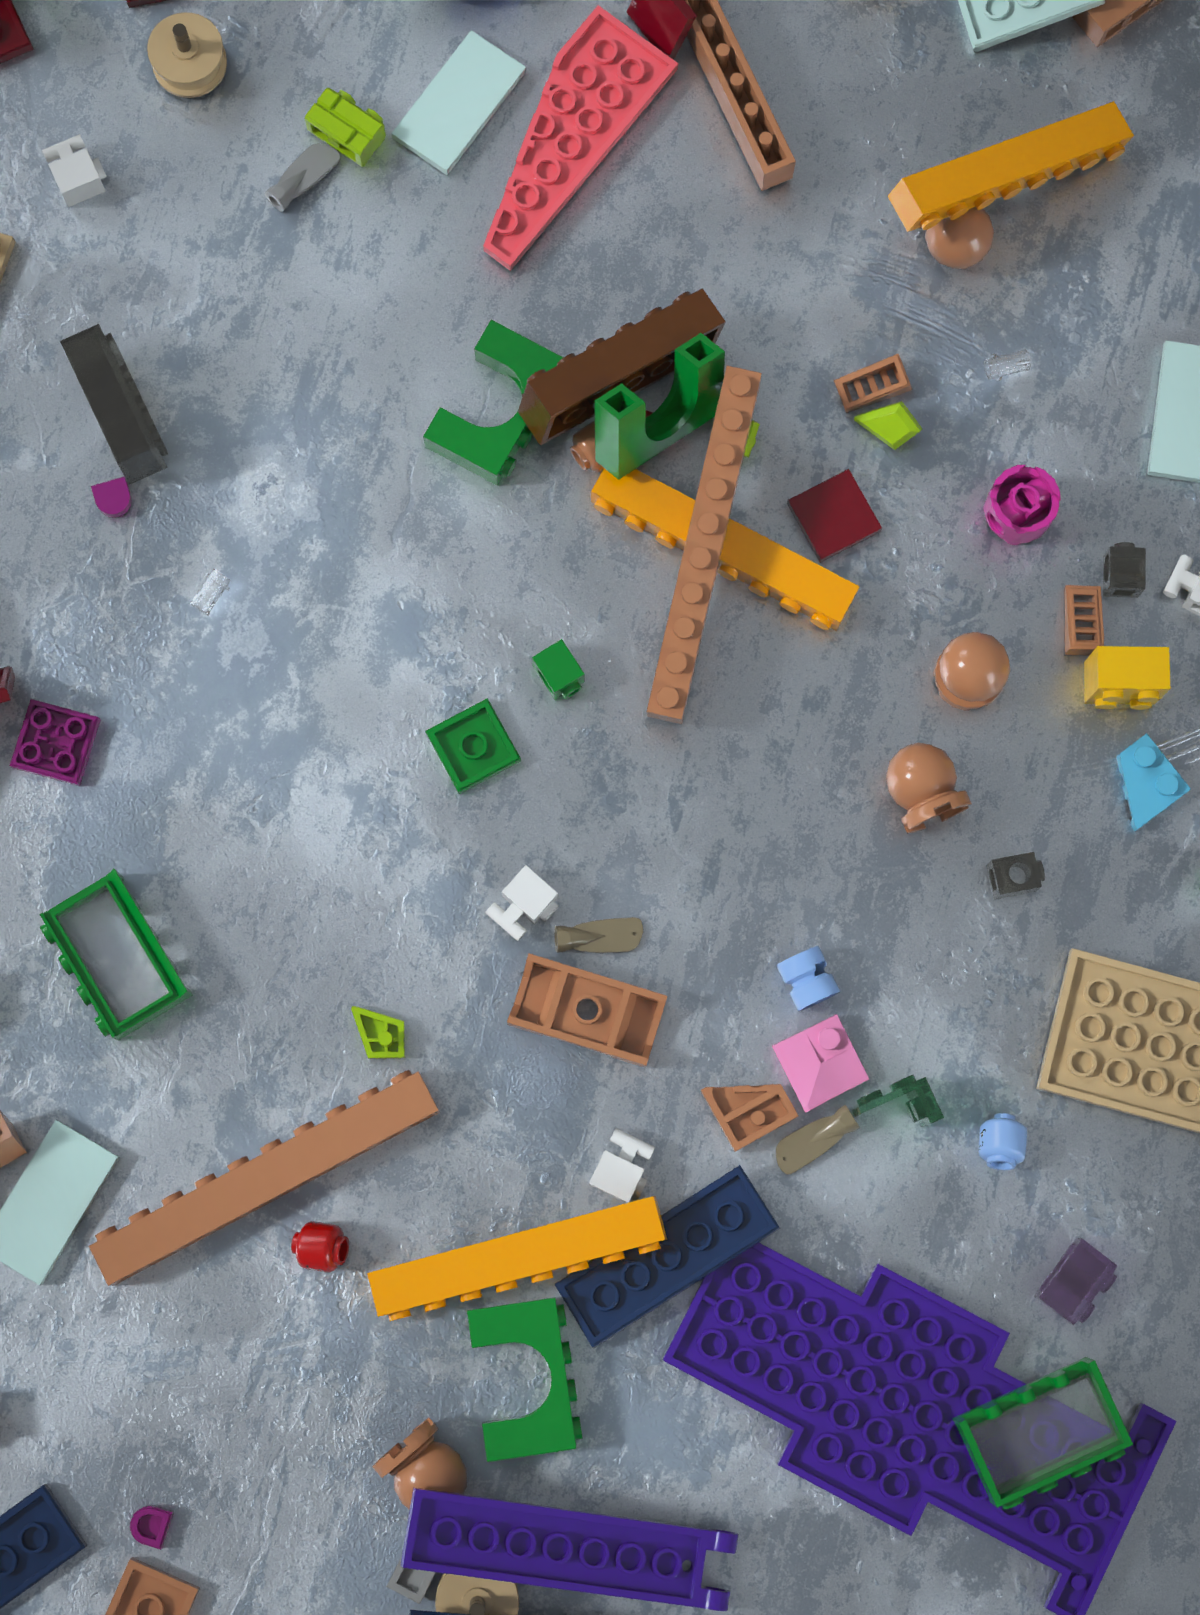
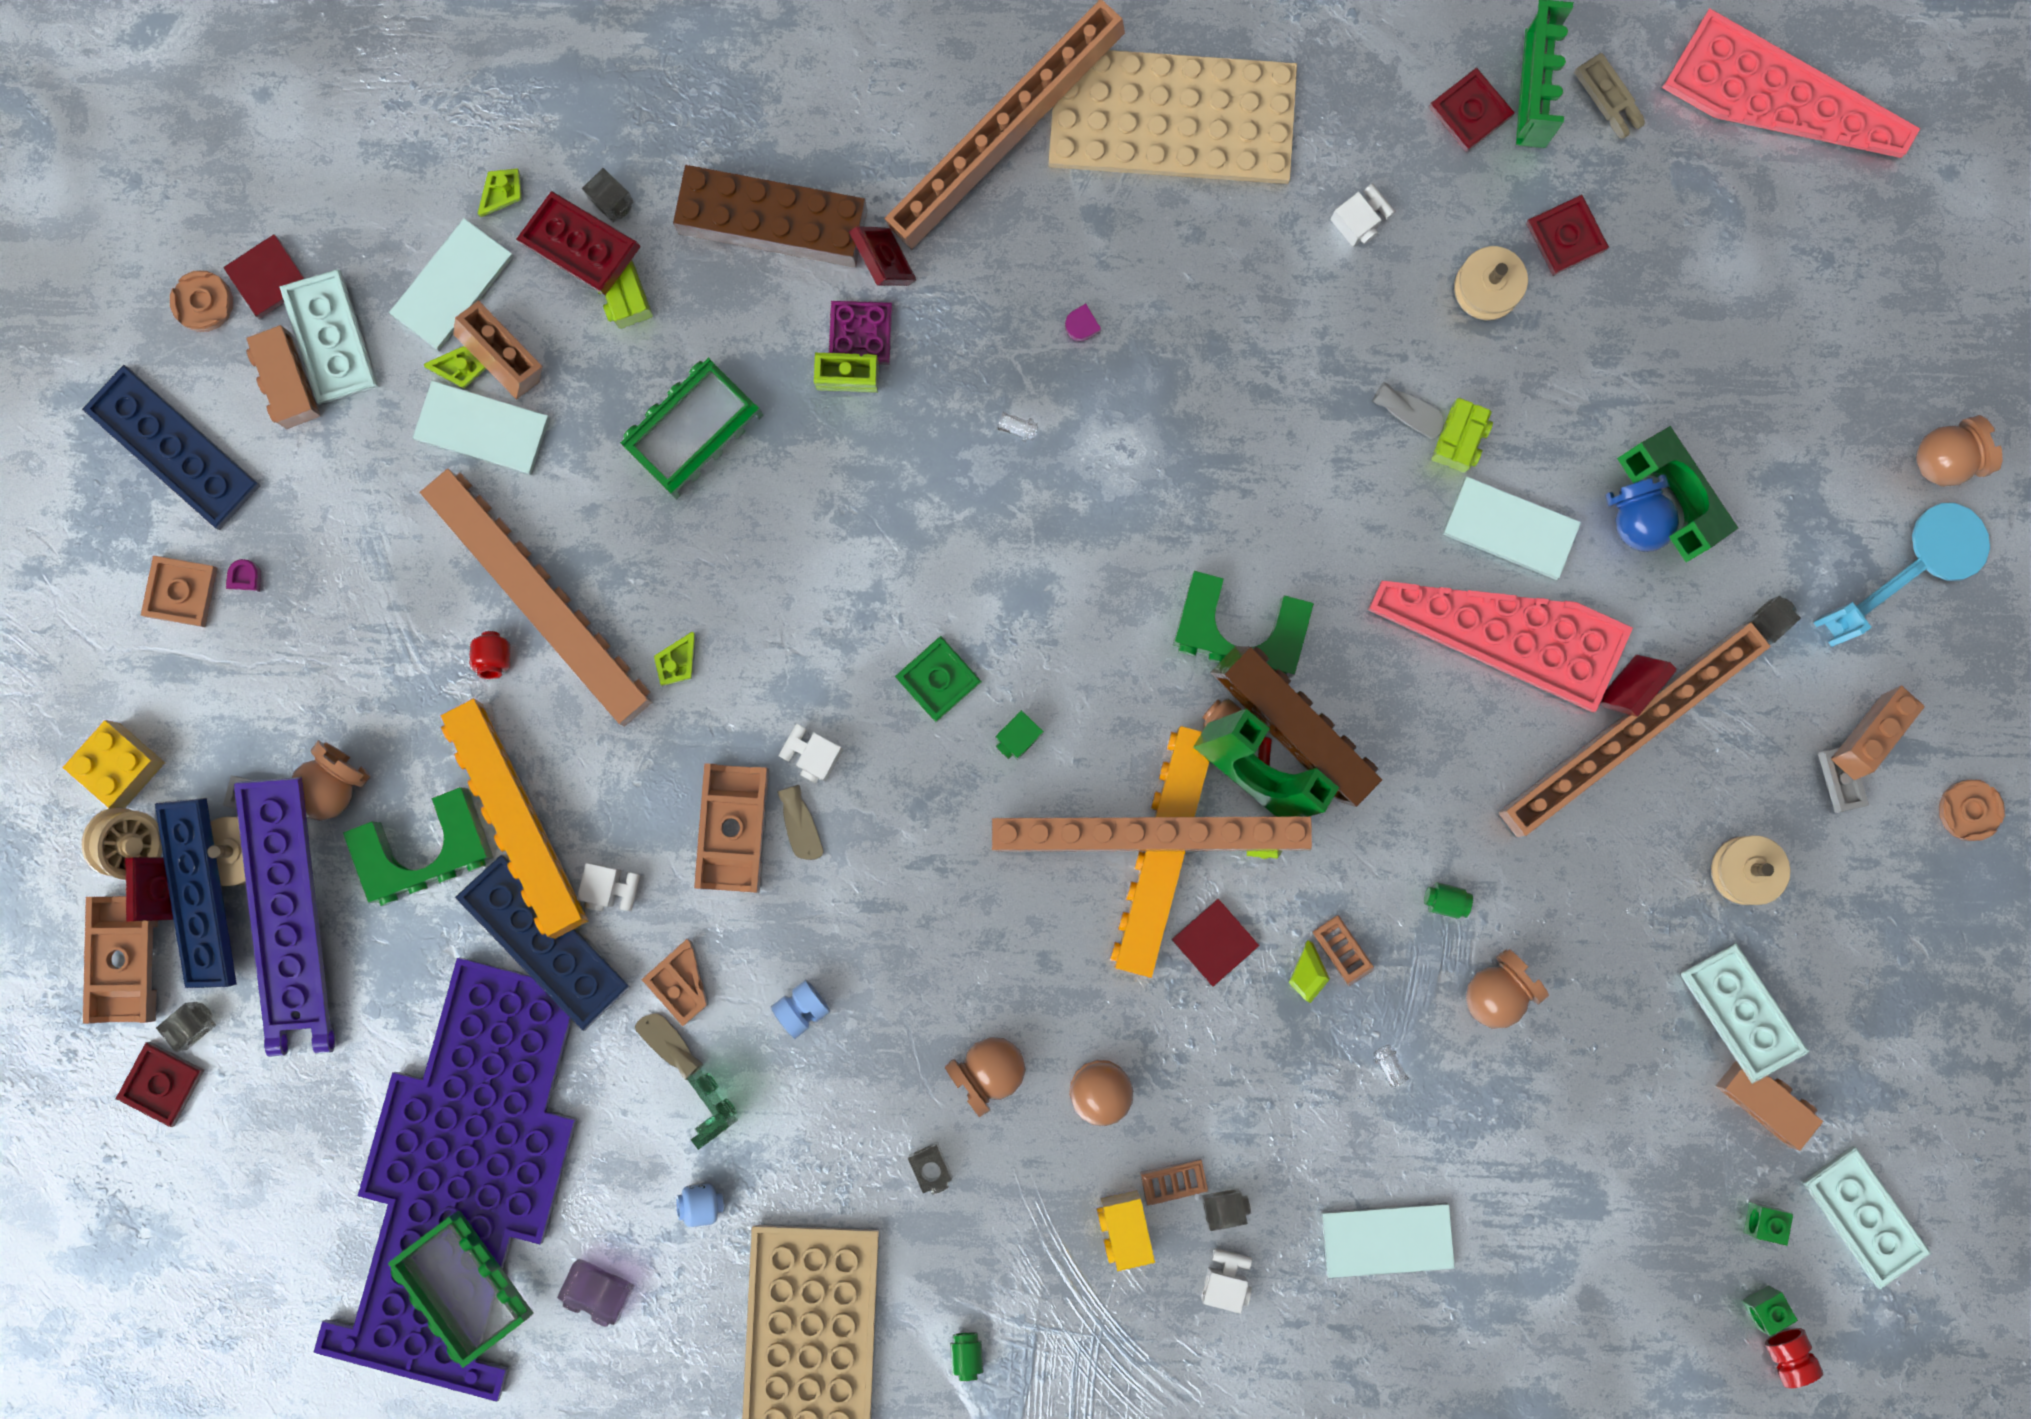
camera: 80 degrees right, 5 degrees up
clear smoke brick [60,324,168,485] -> none
bright pink plate [772,1014,870,1113] -> none
light orange brick [887,101,1134,232] -> none
dark pink brick [983,465,1061,545] -> none
medium azure wing [1116,733,1191,831] -> none
none -> lime brick [814,352,879,393]
none -> green brick [1424,882,1473,919]

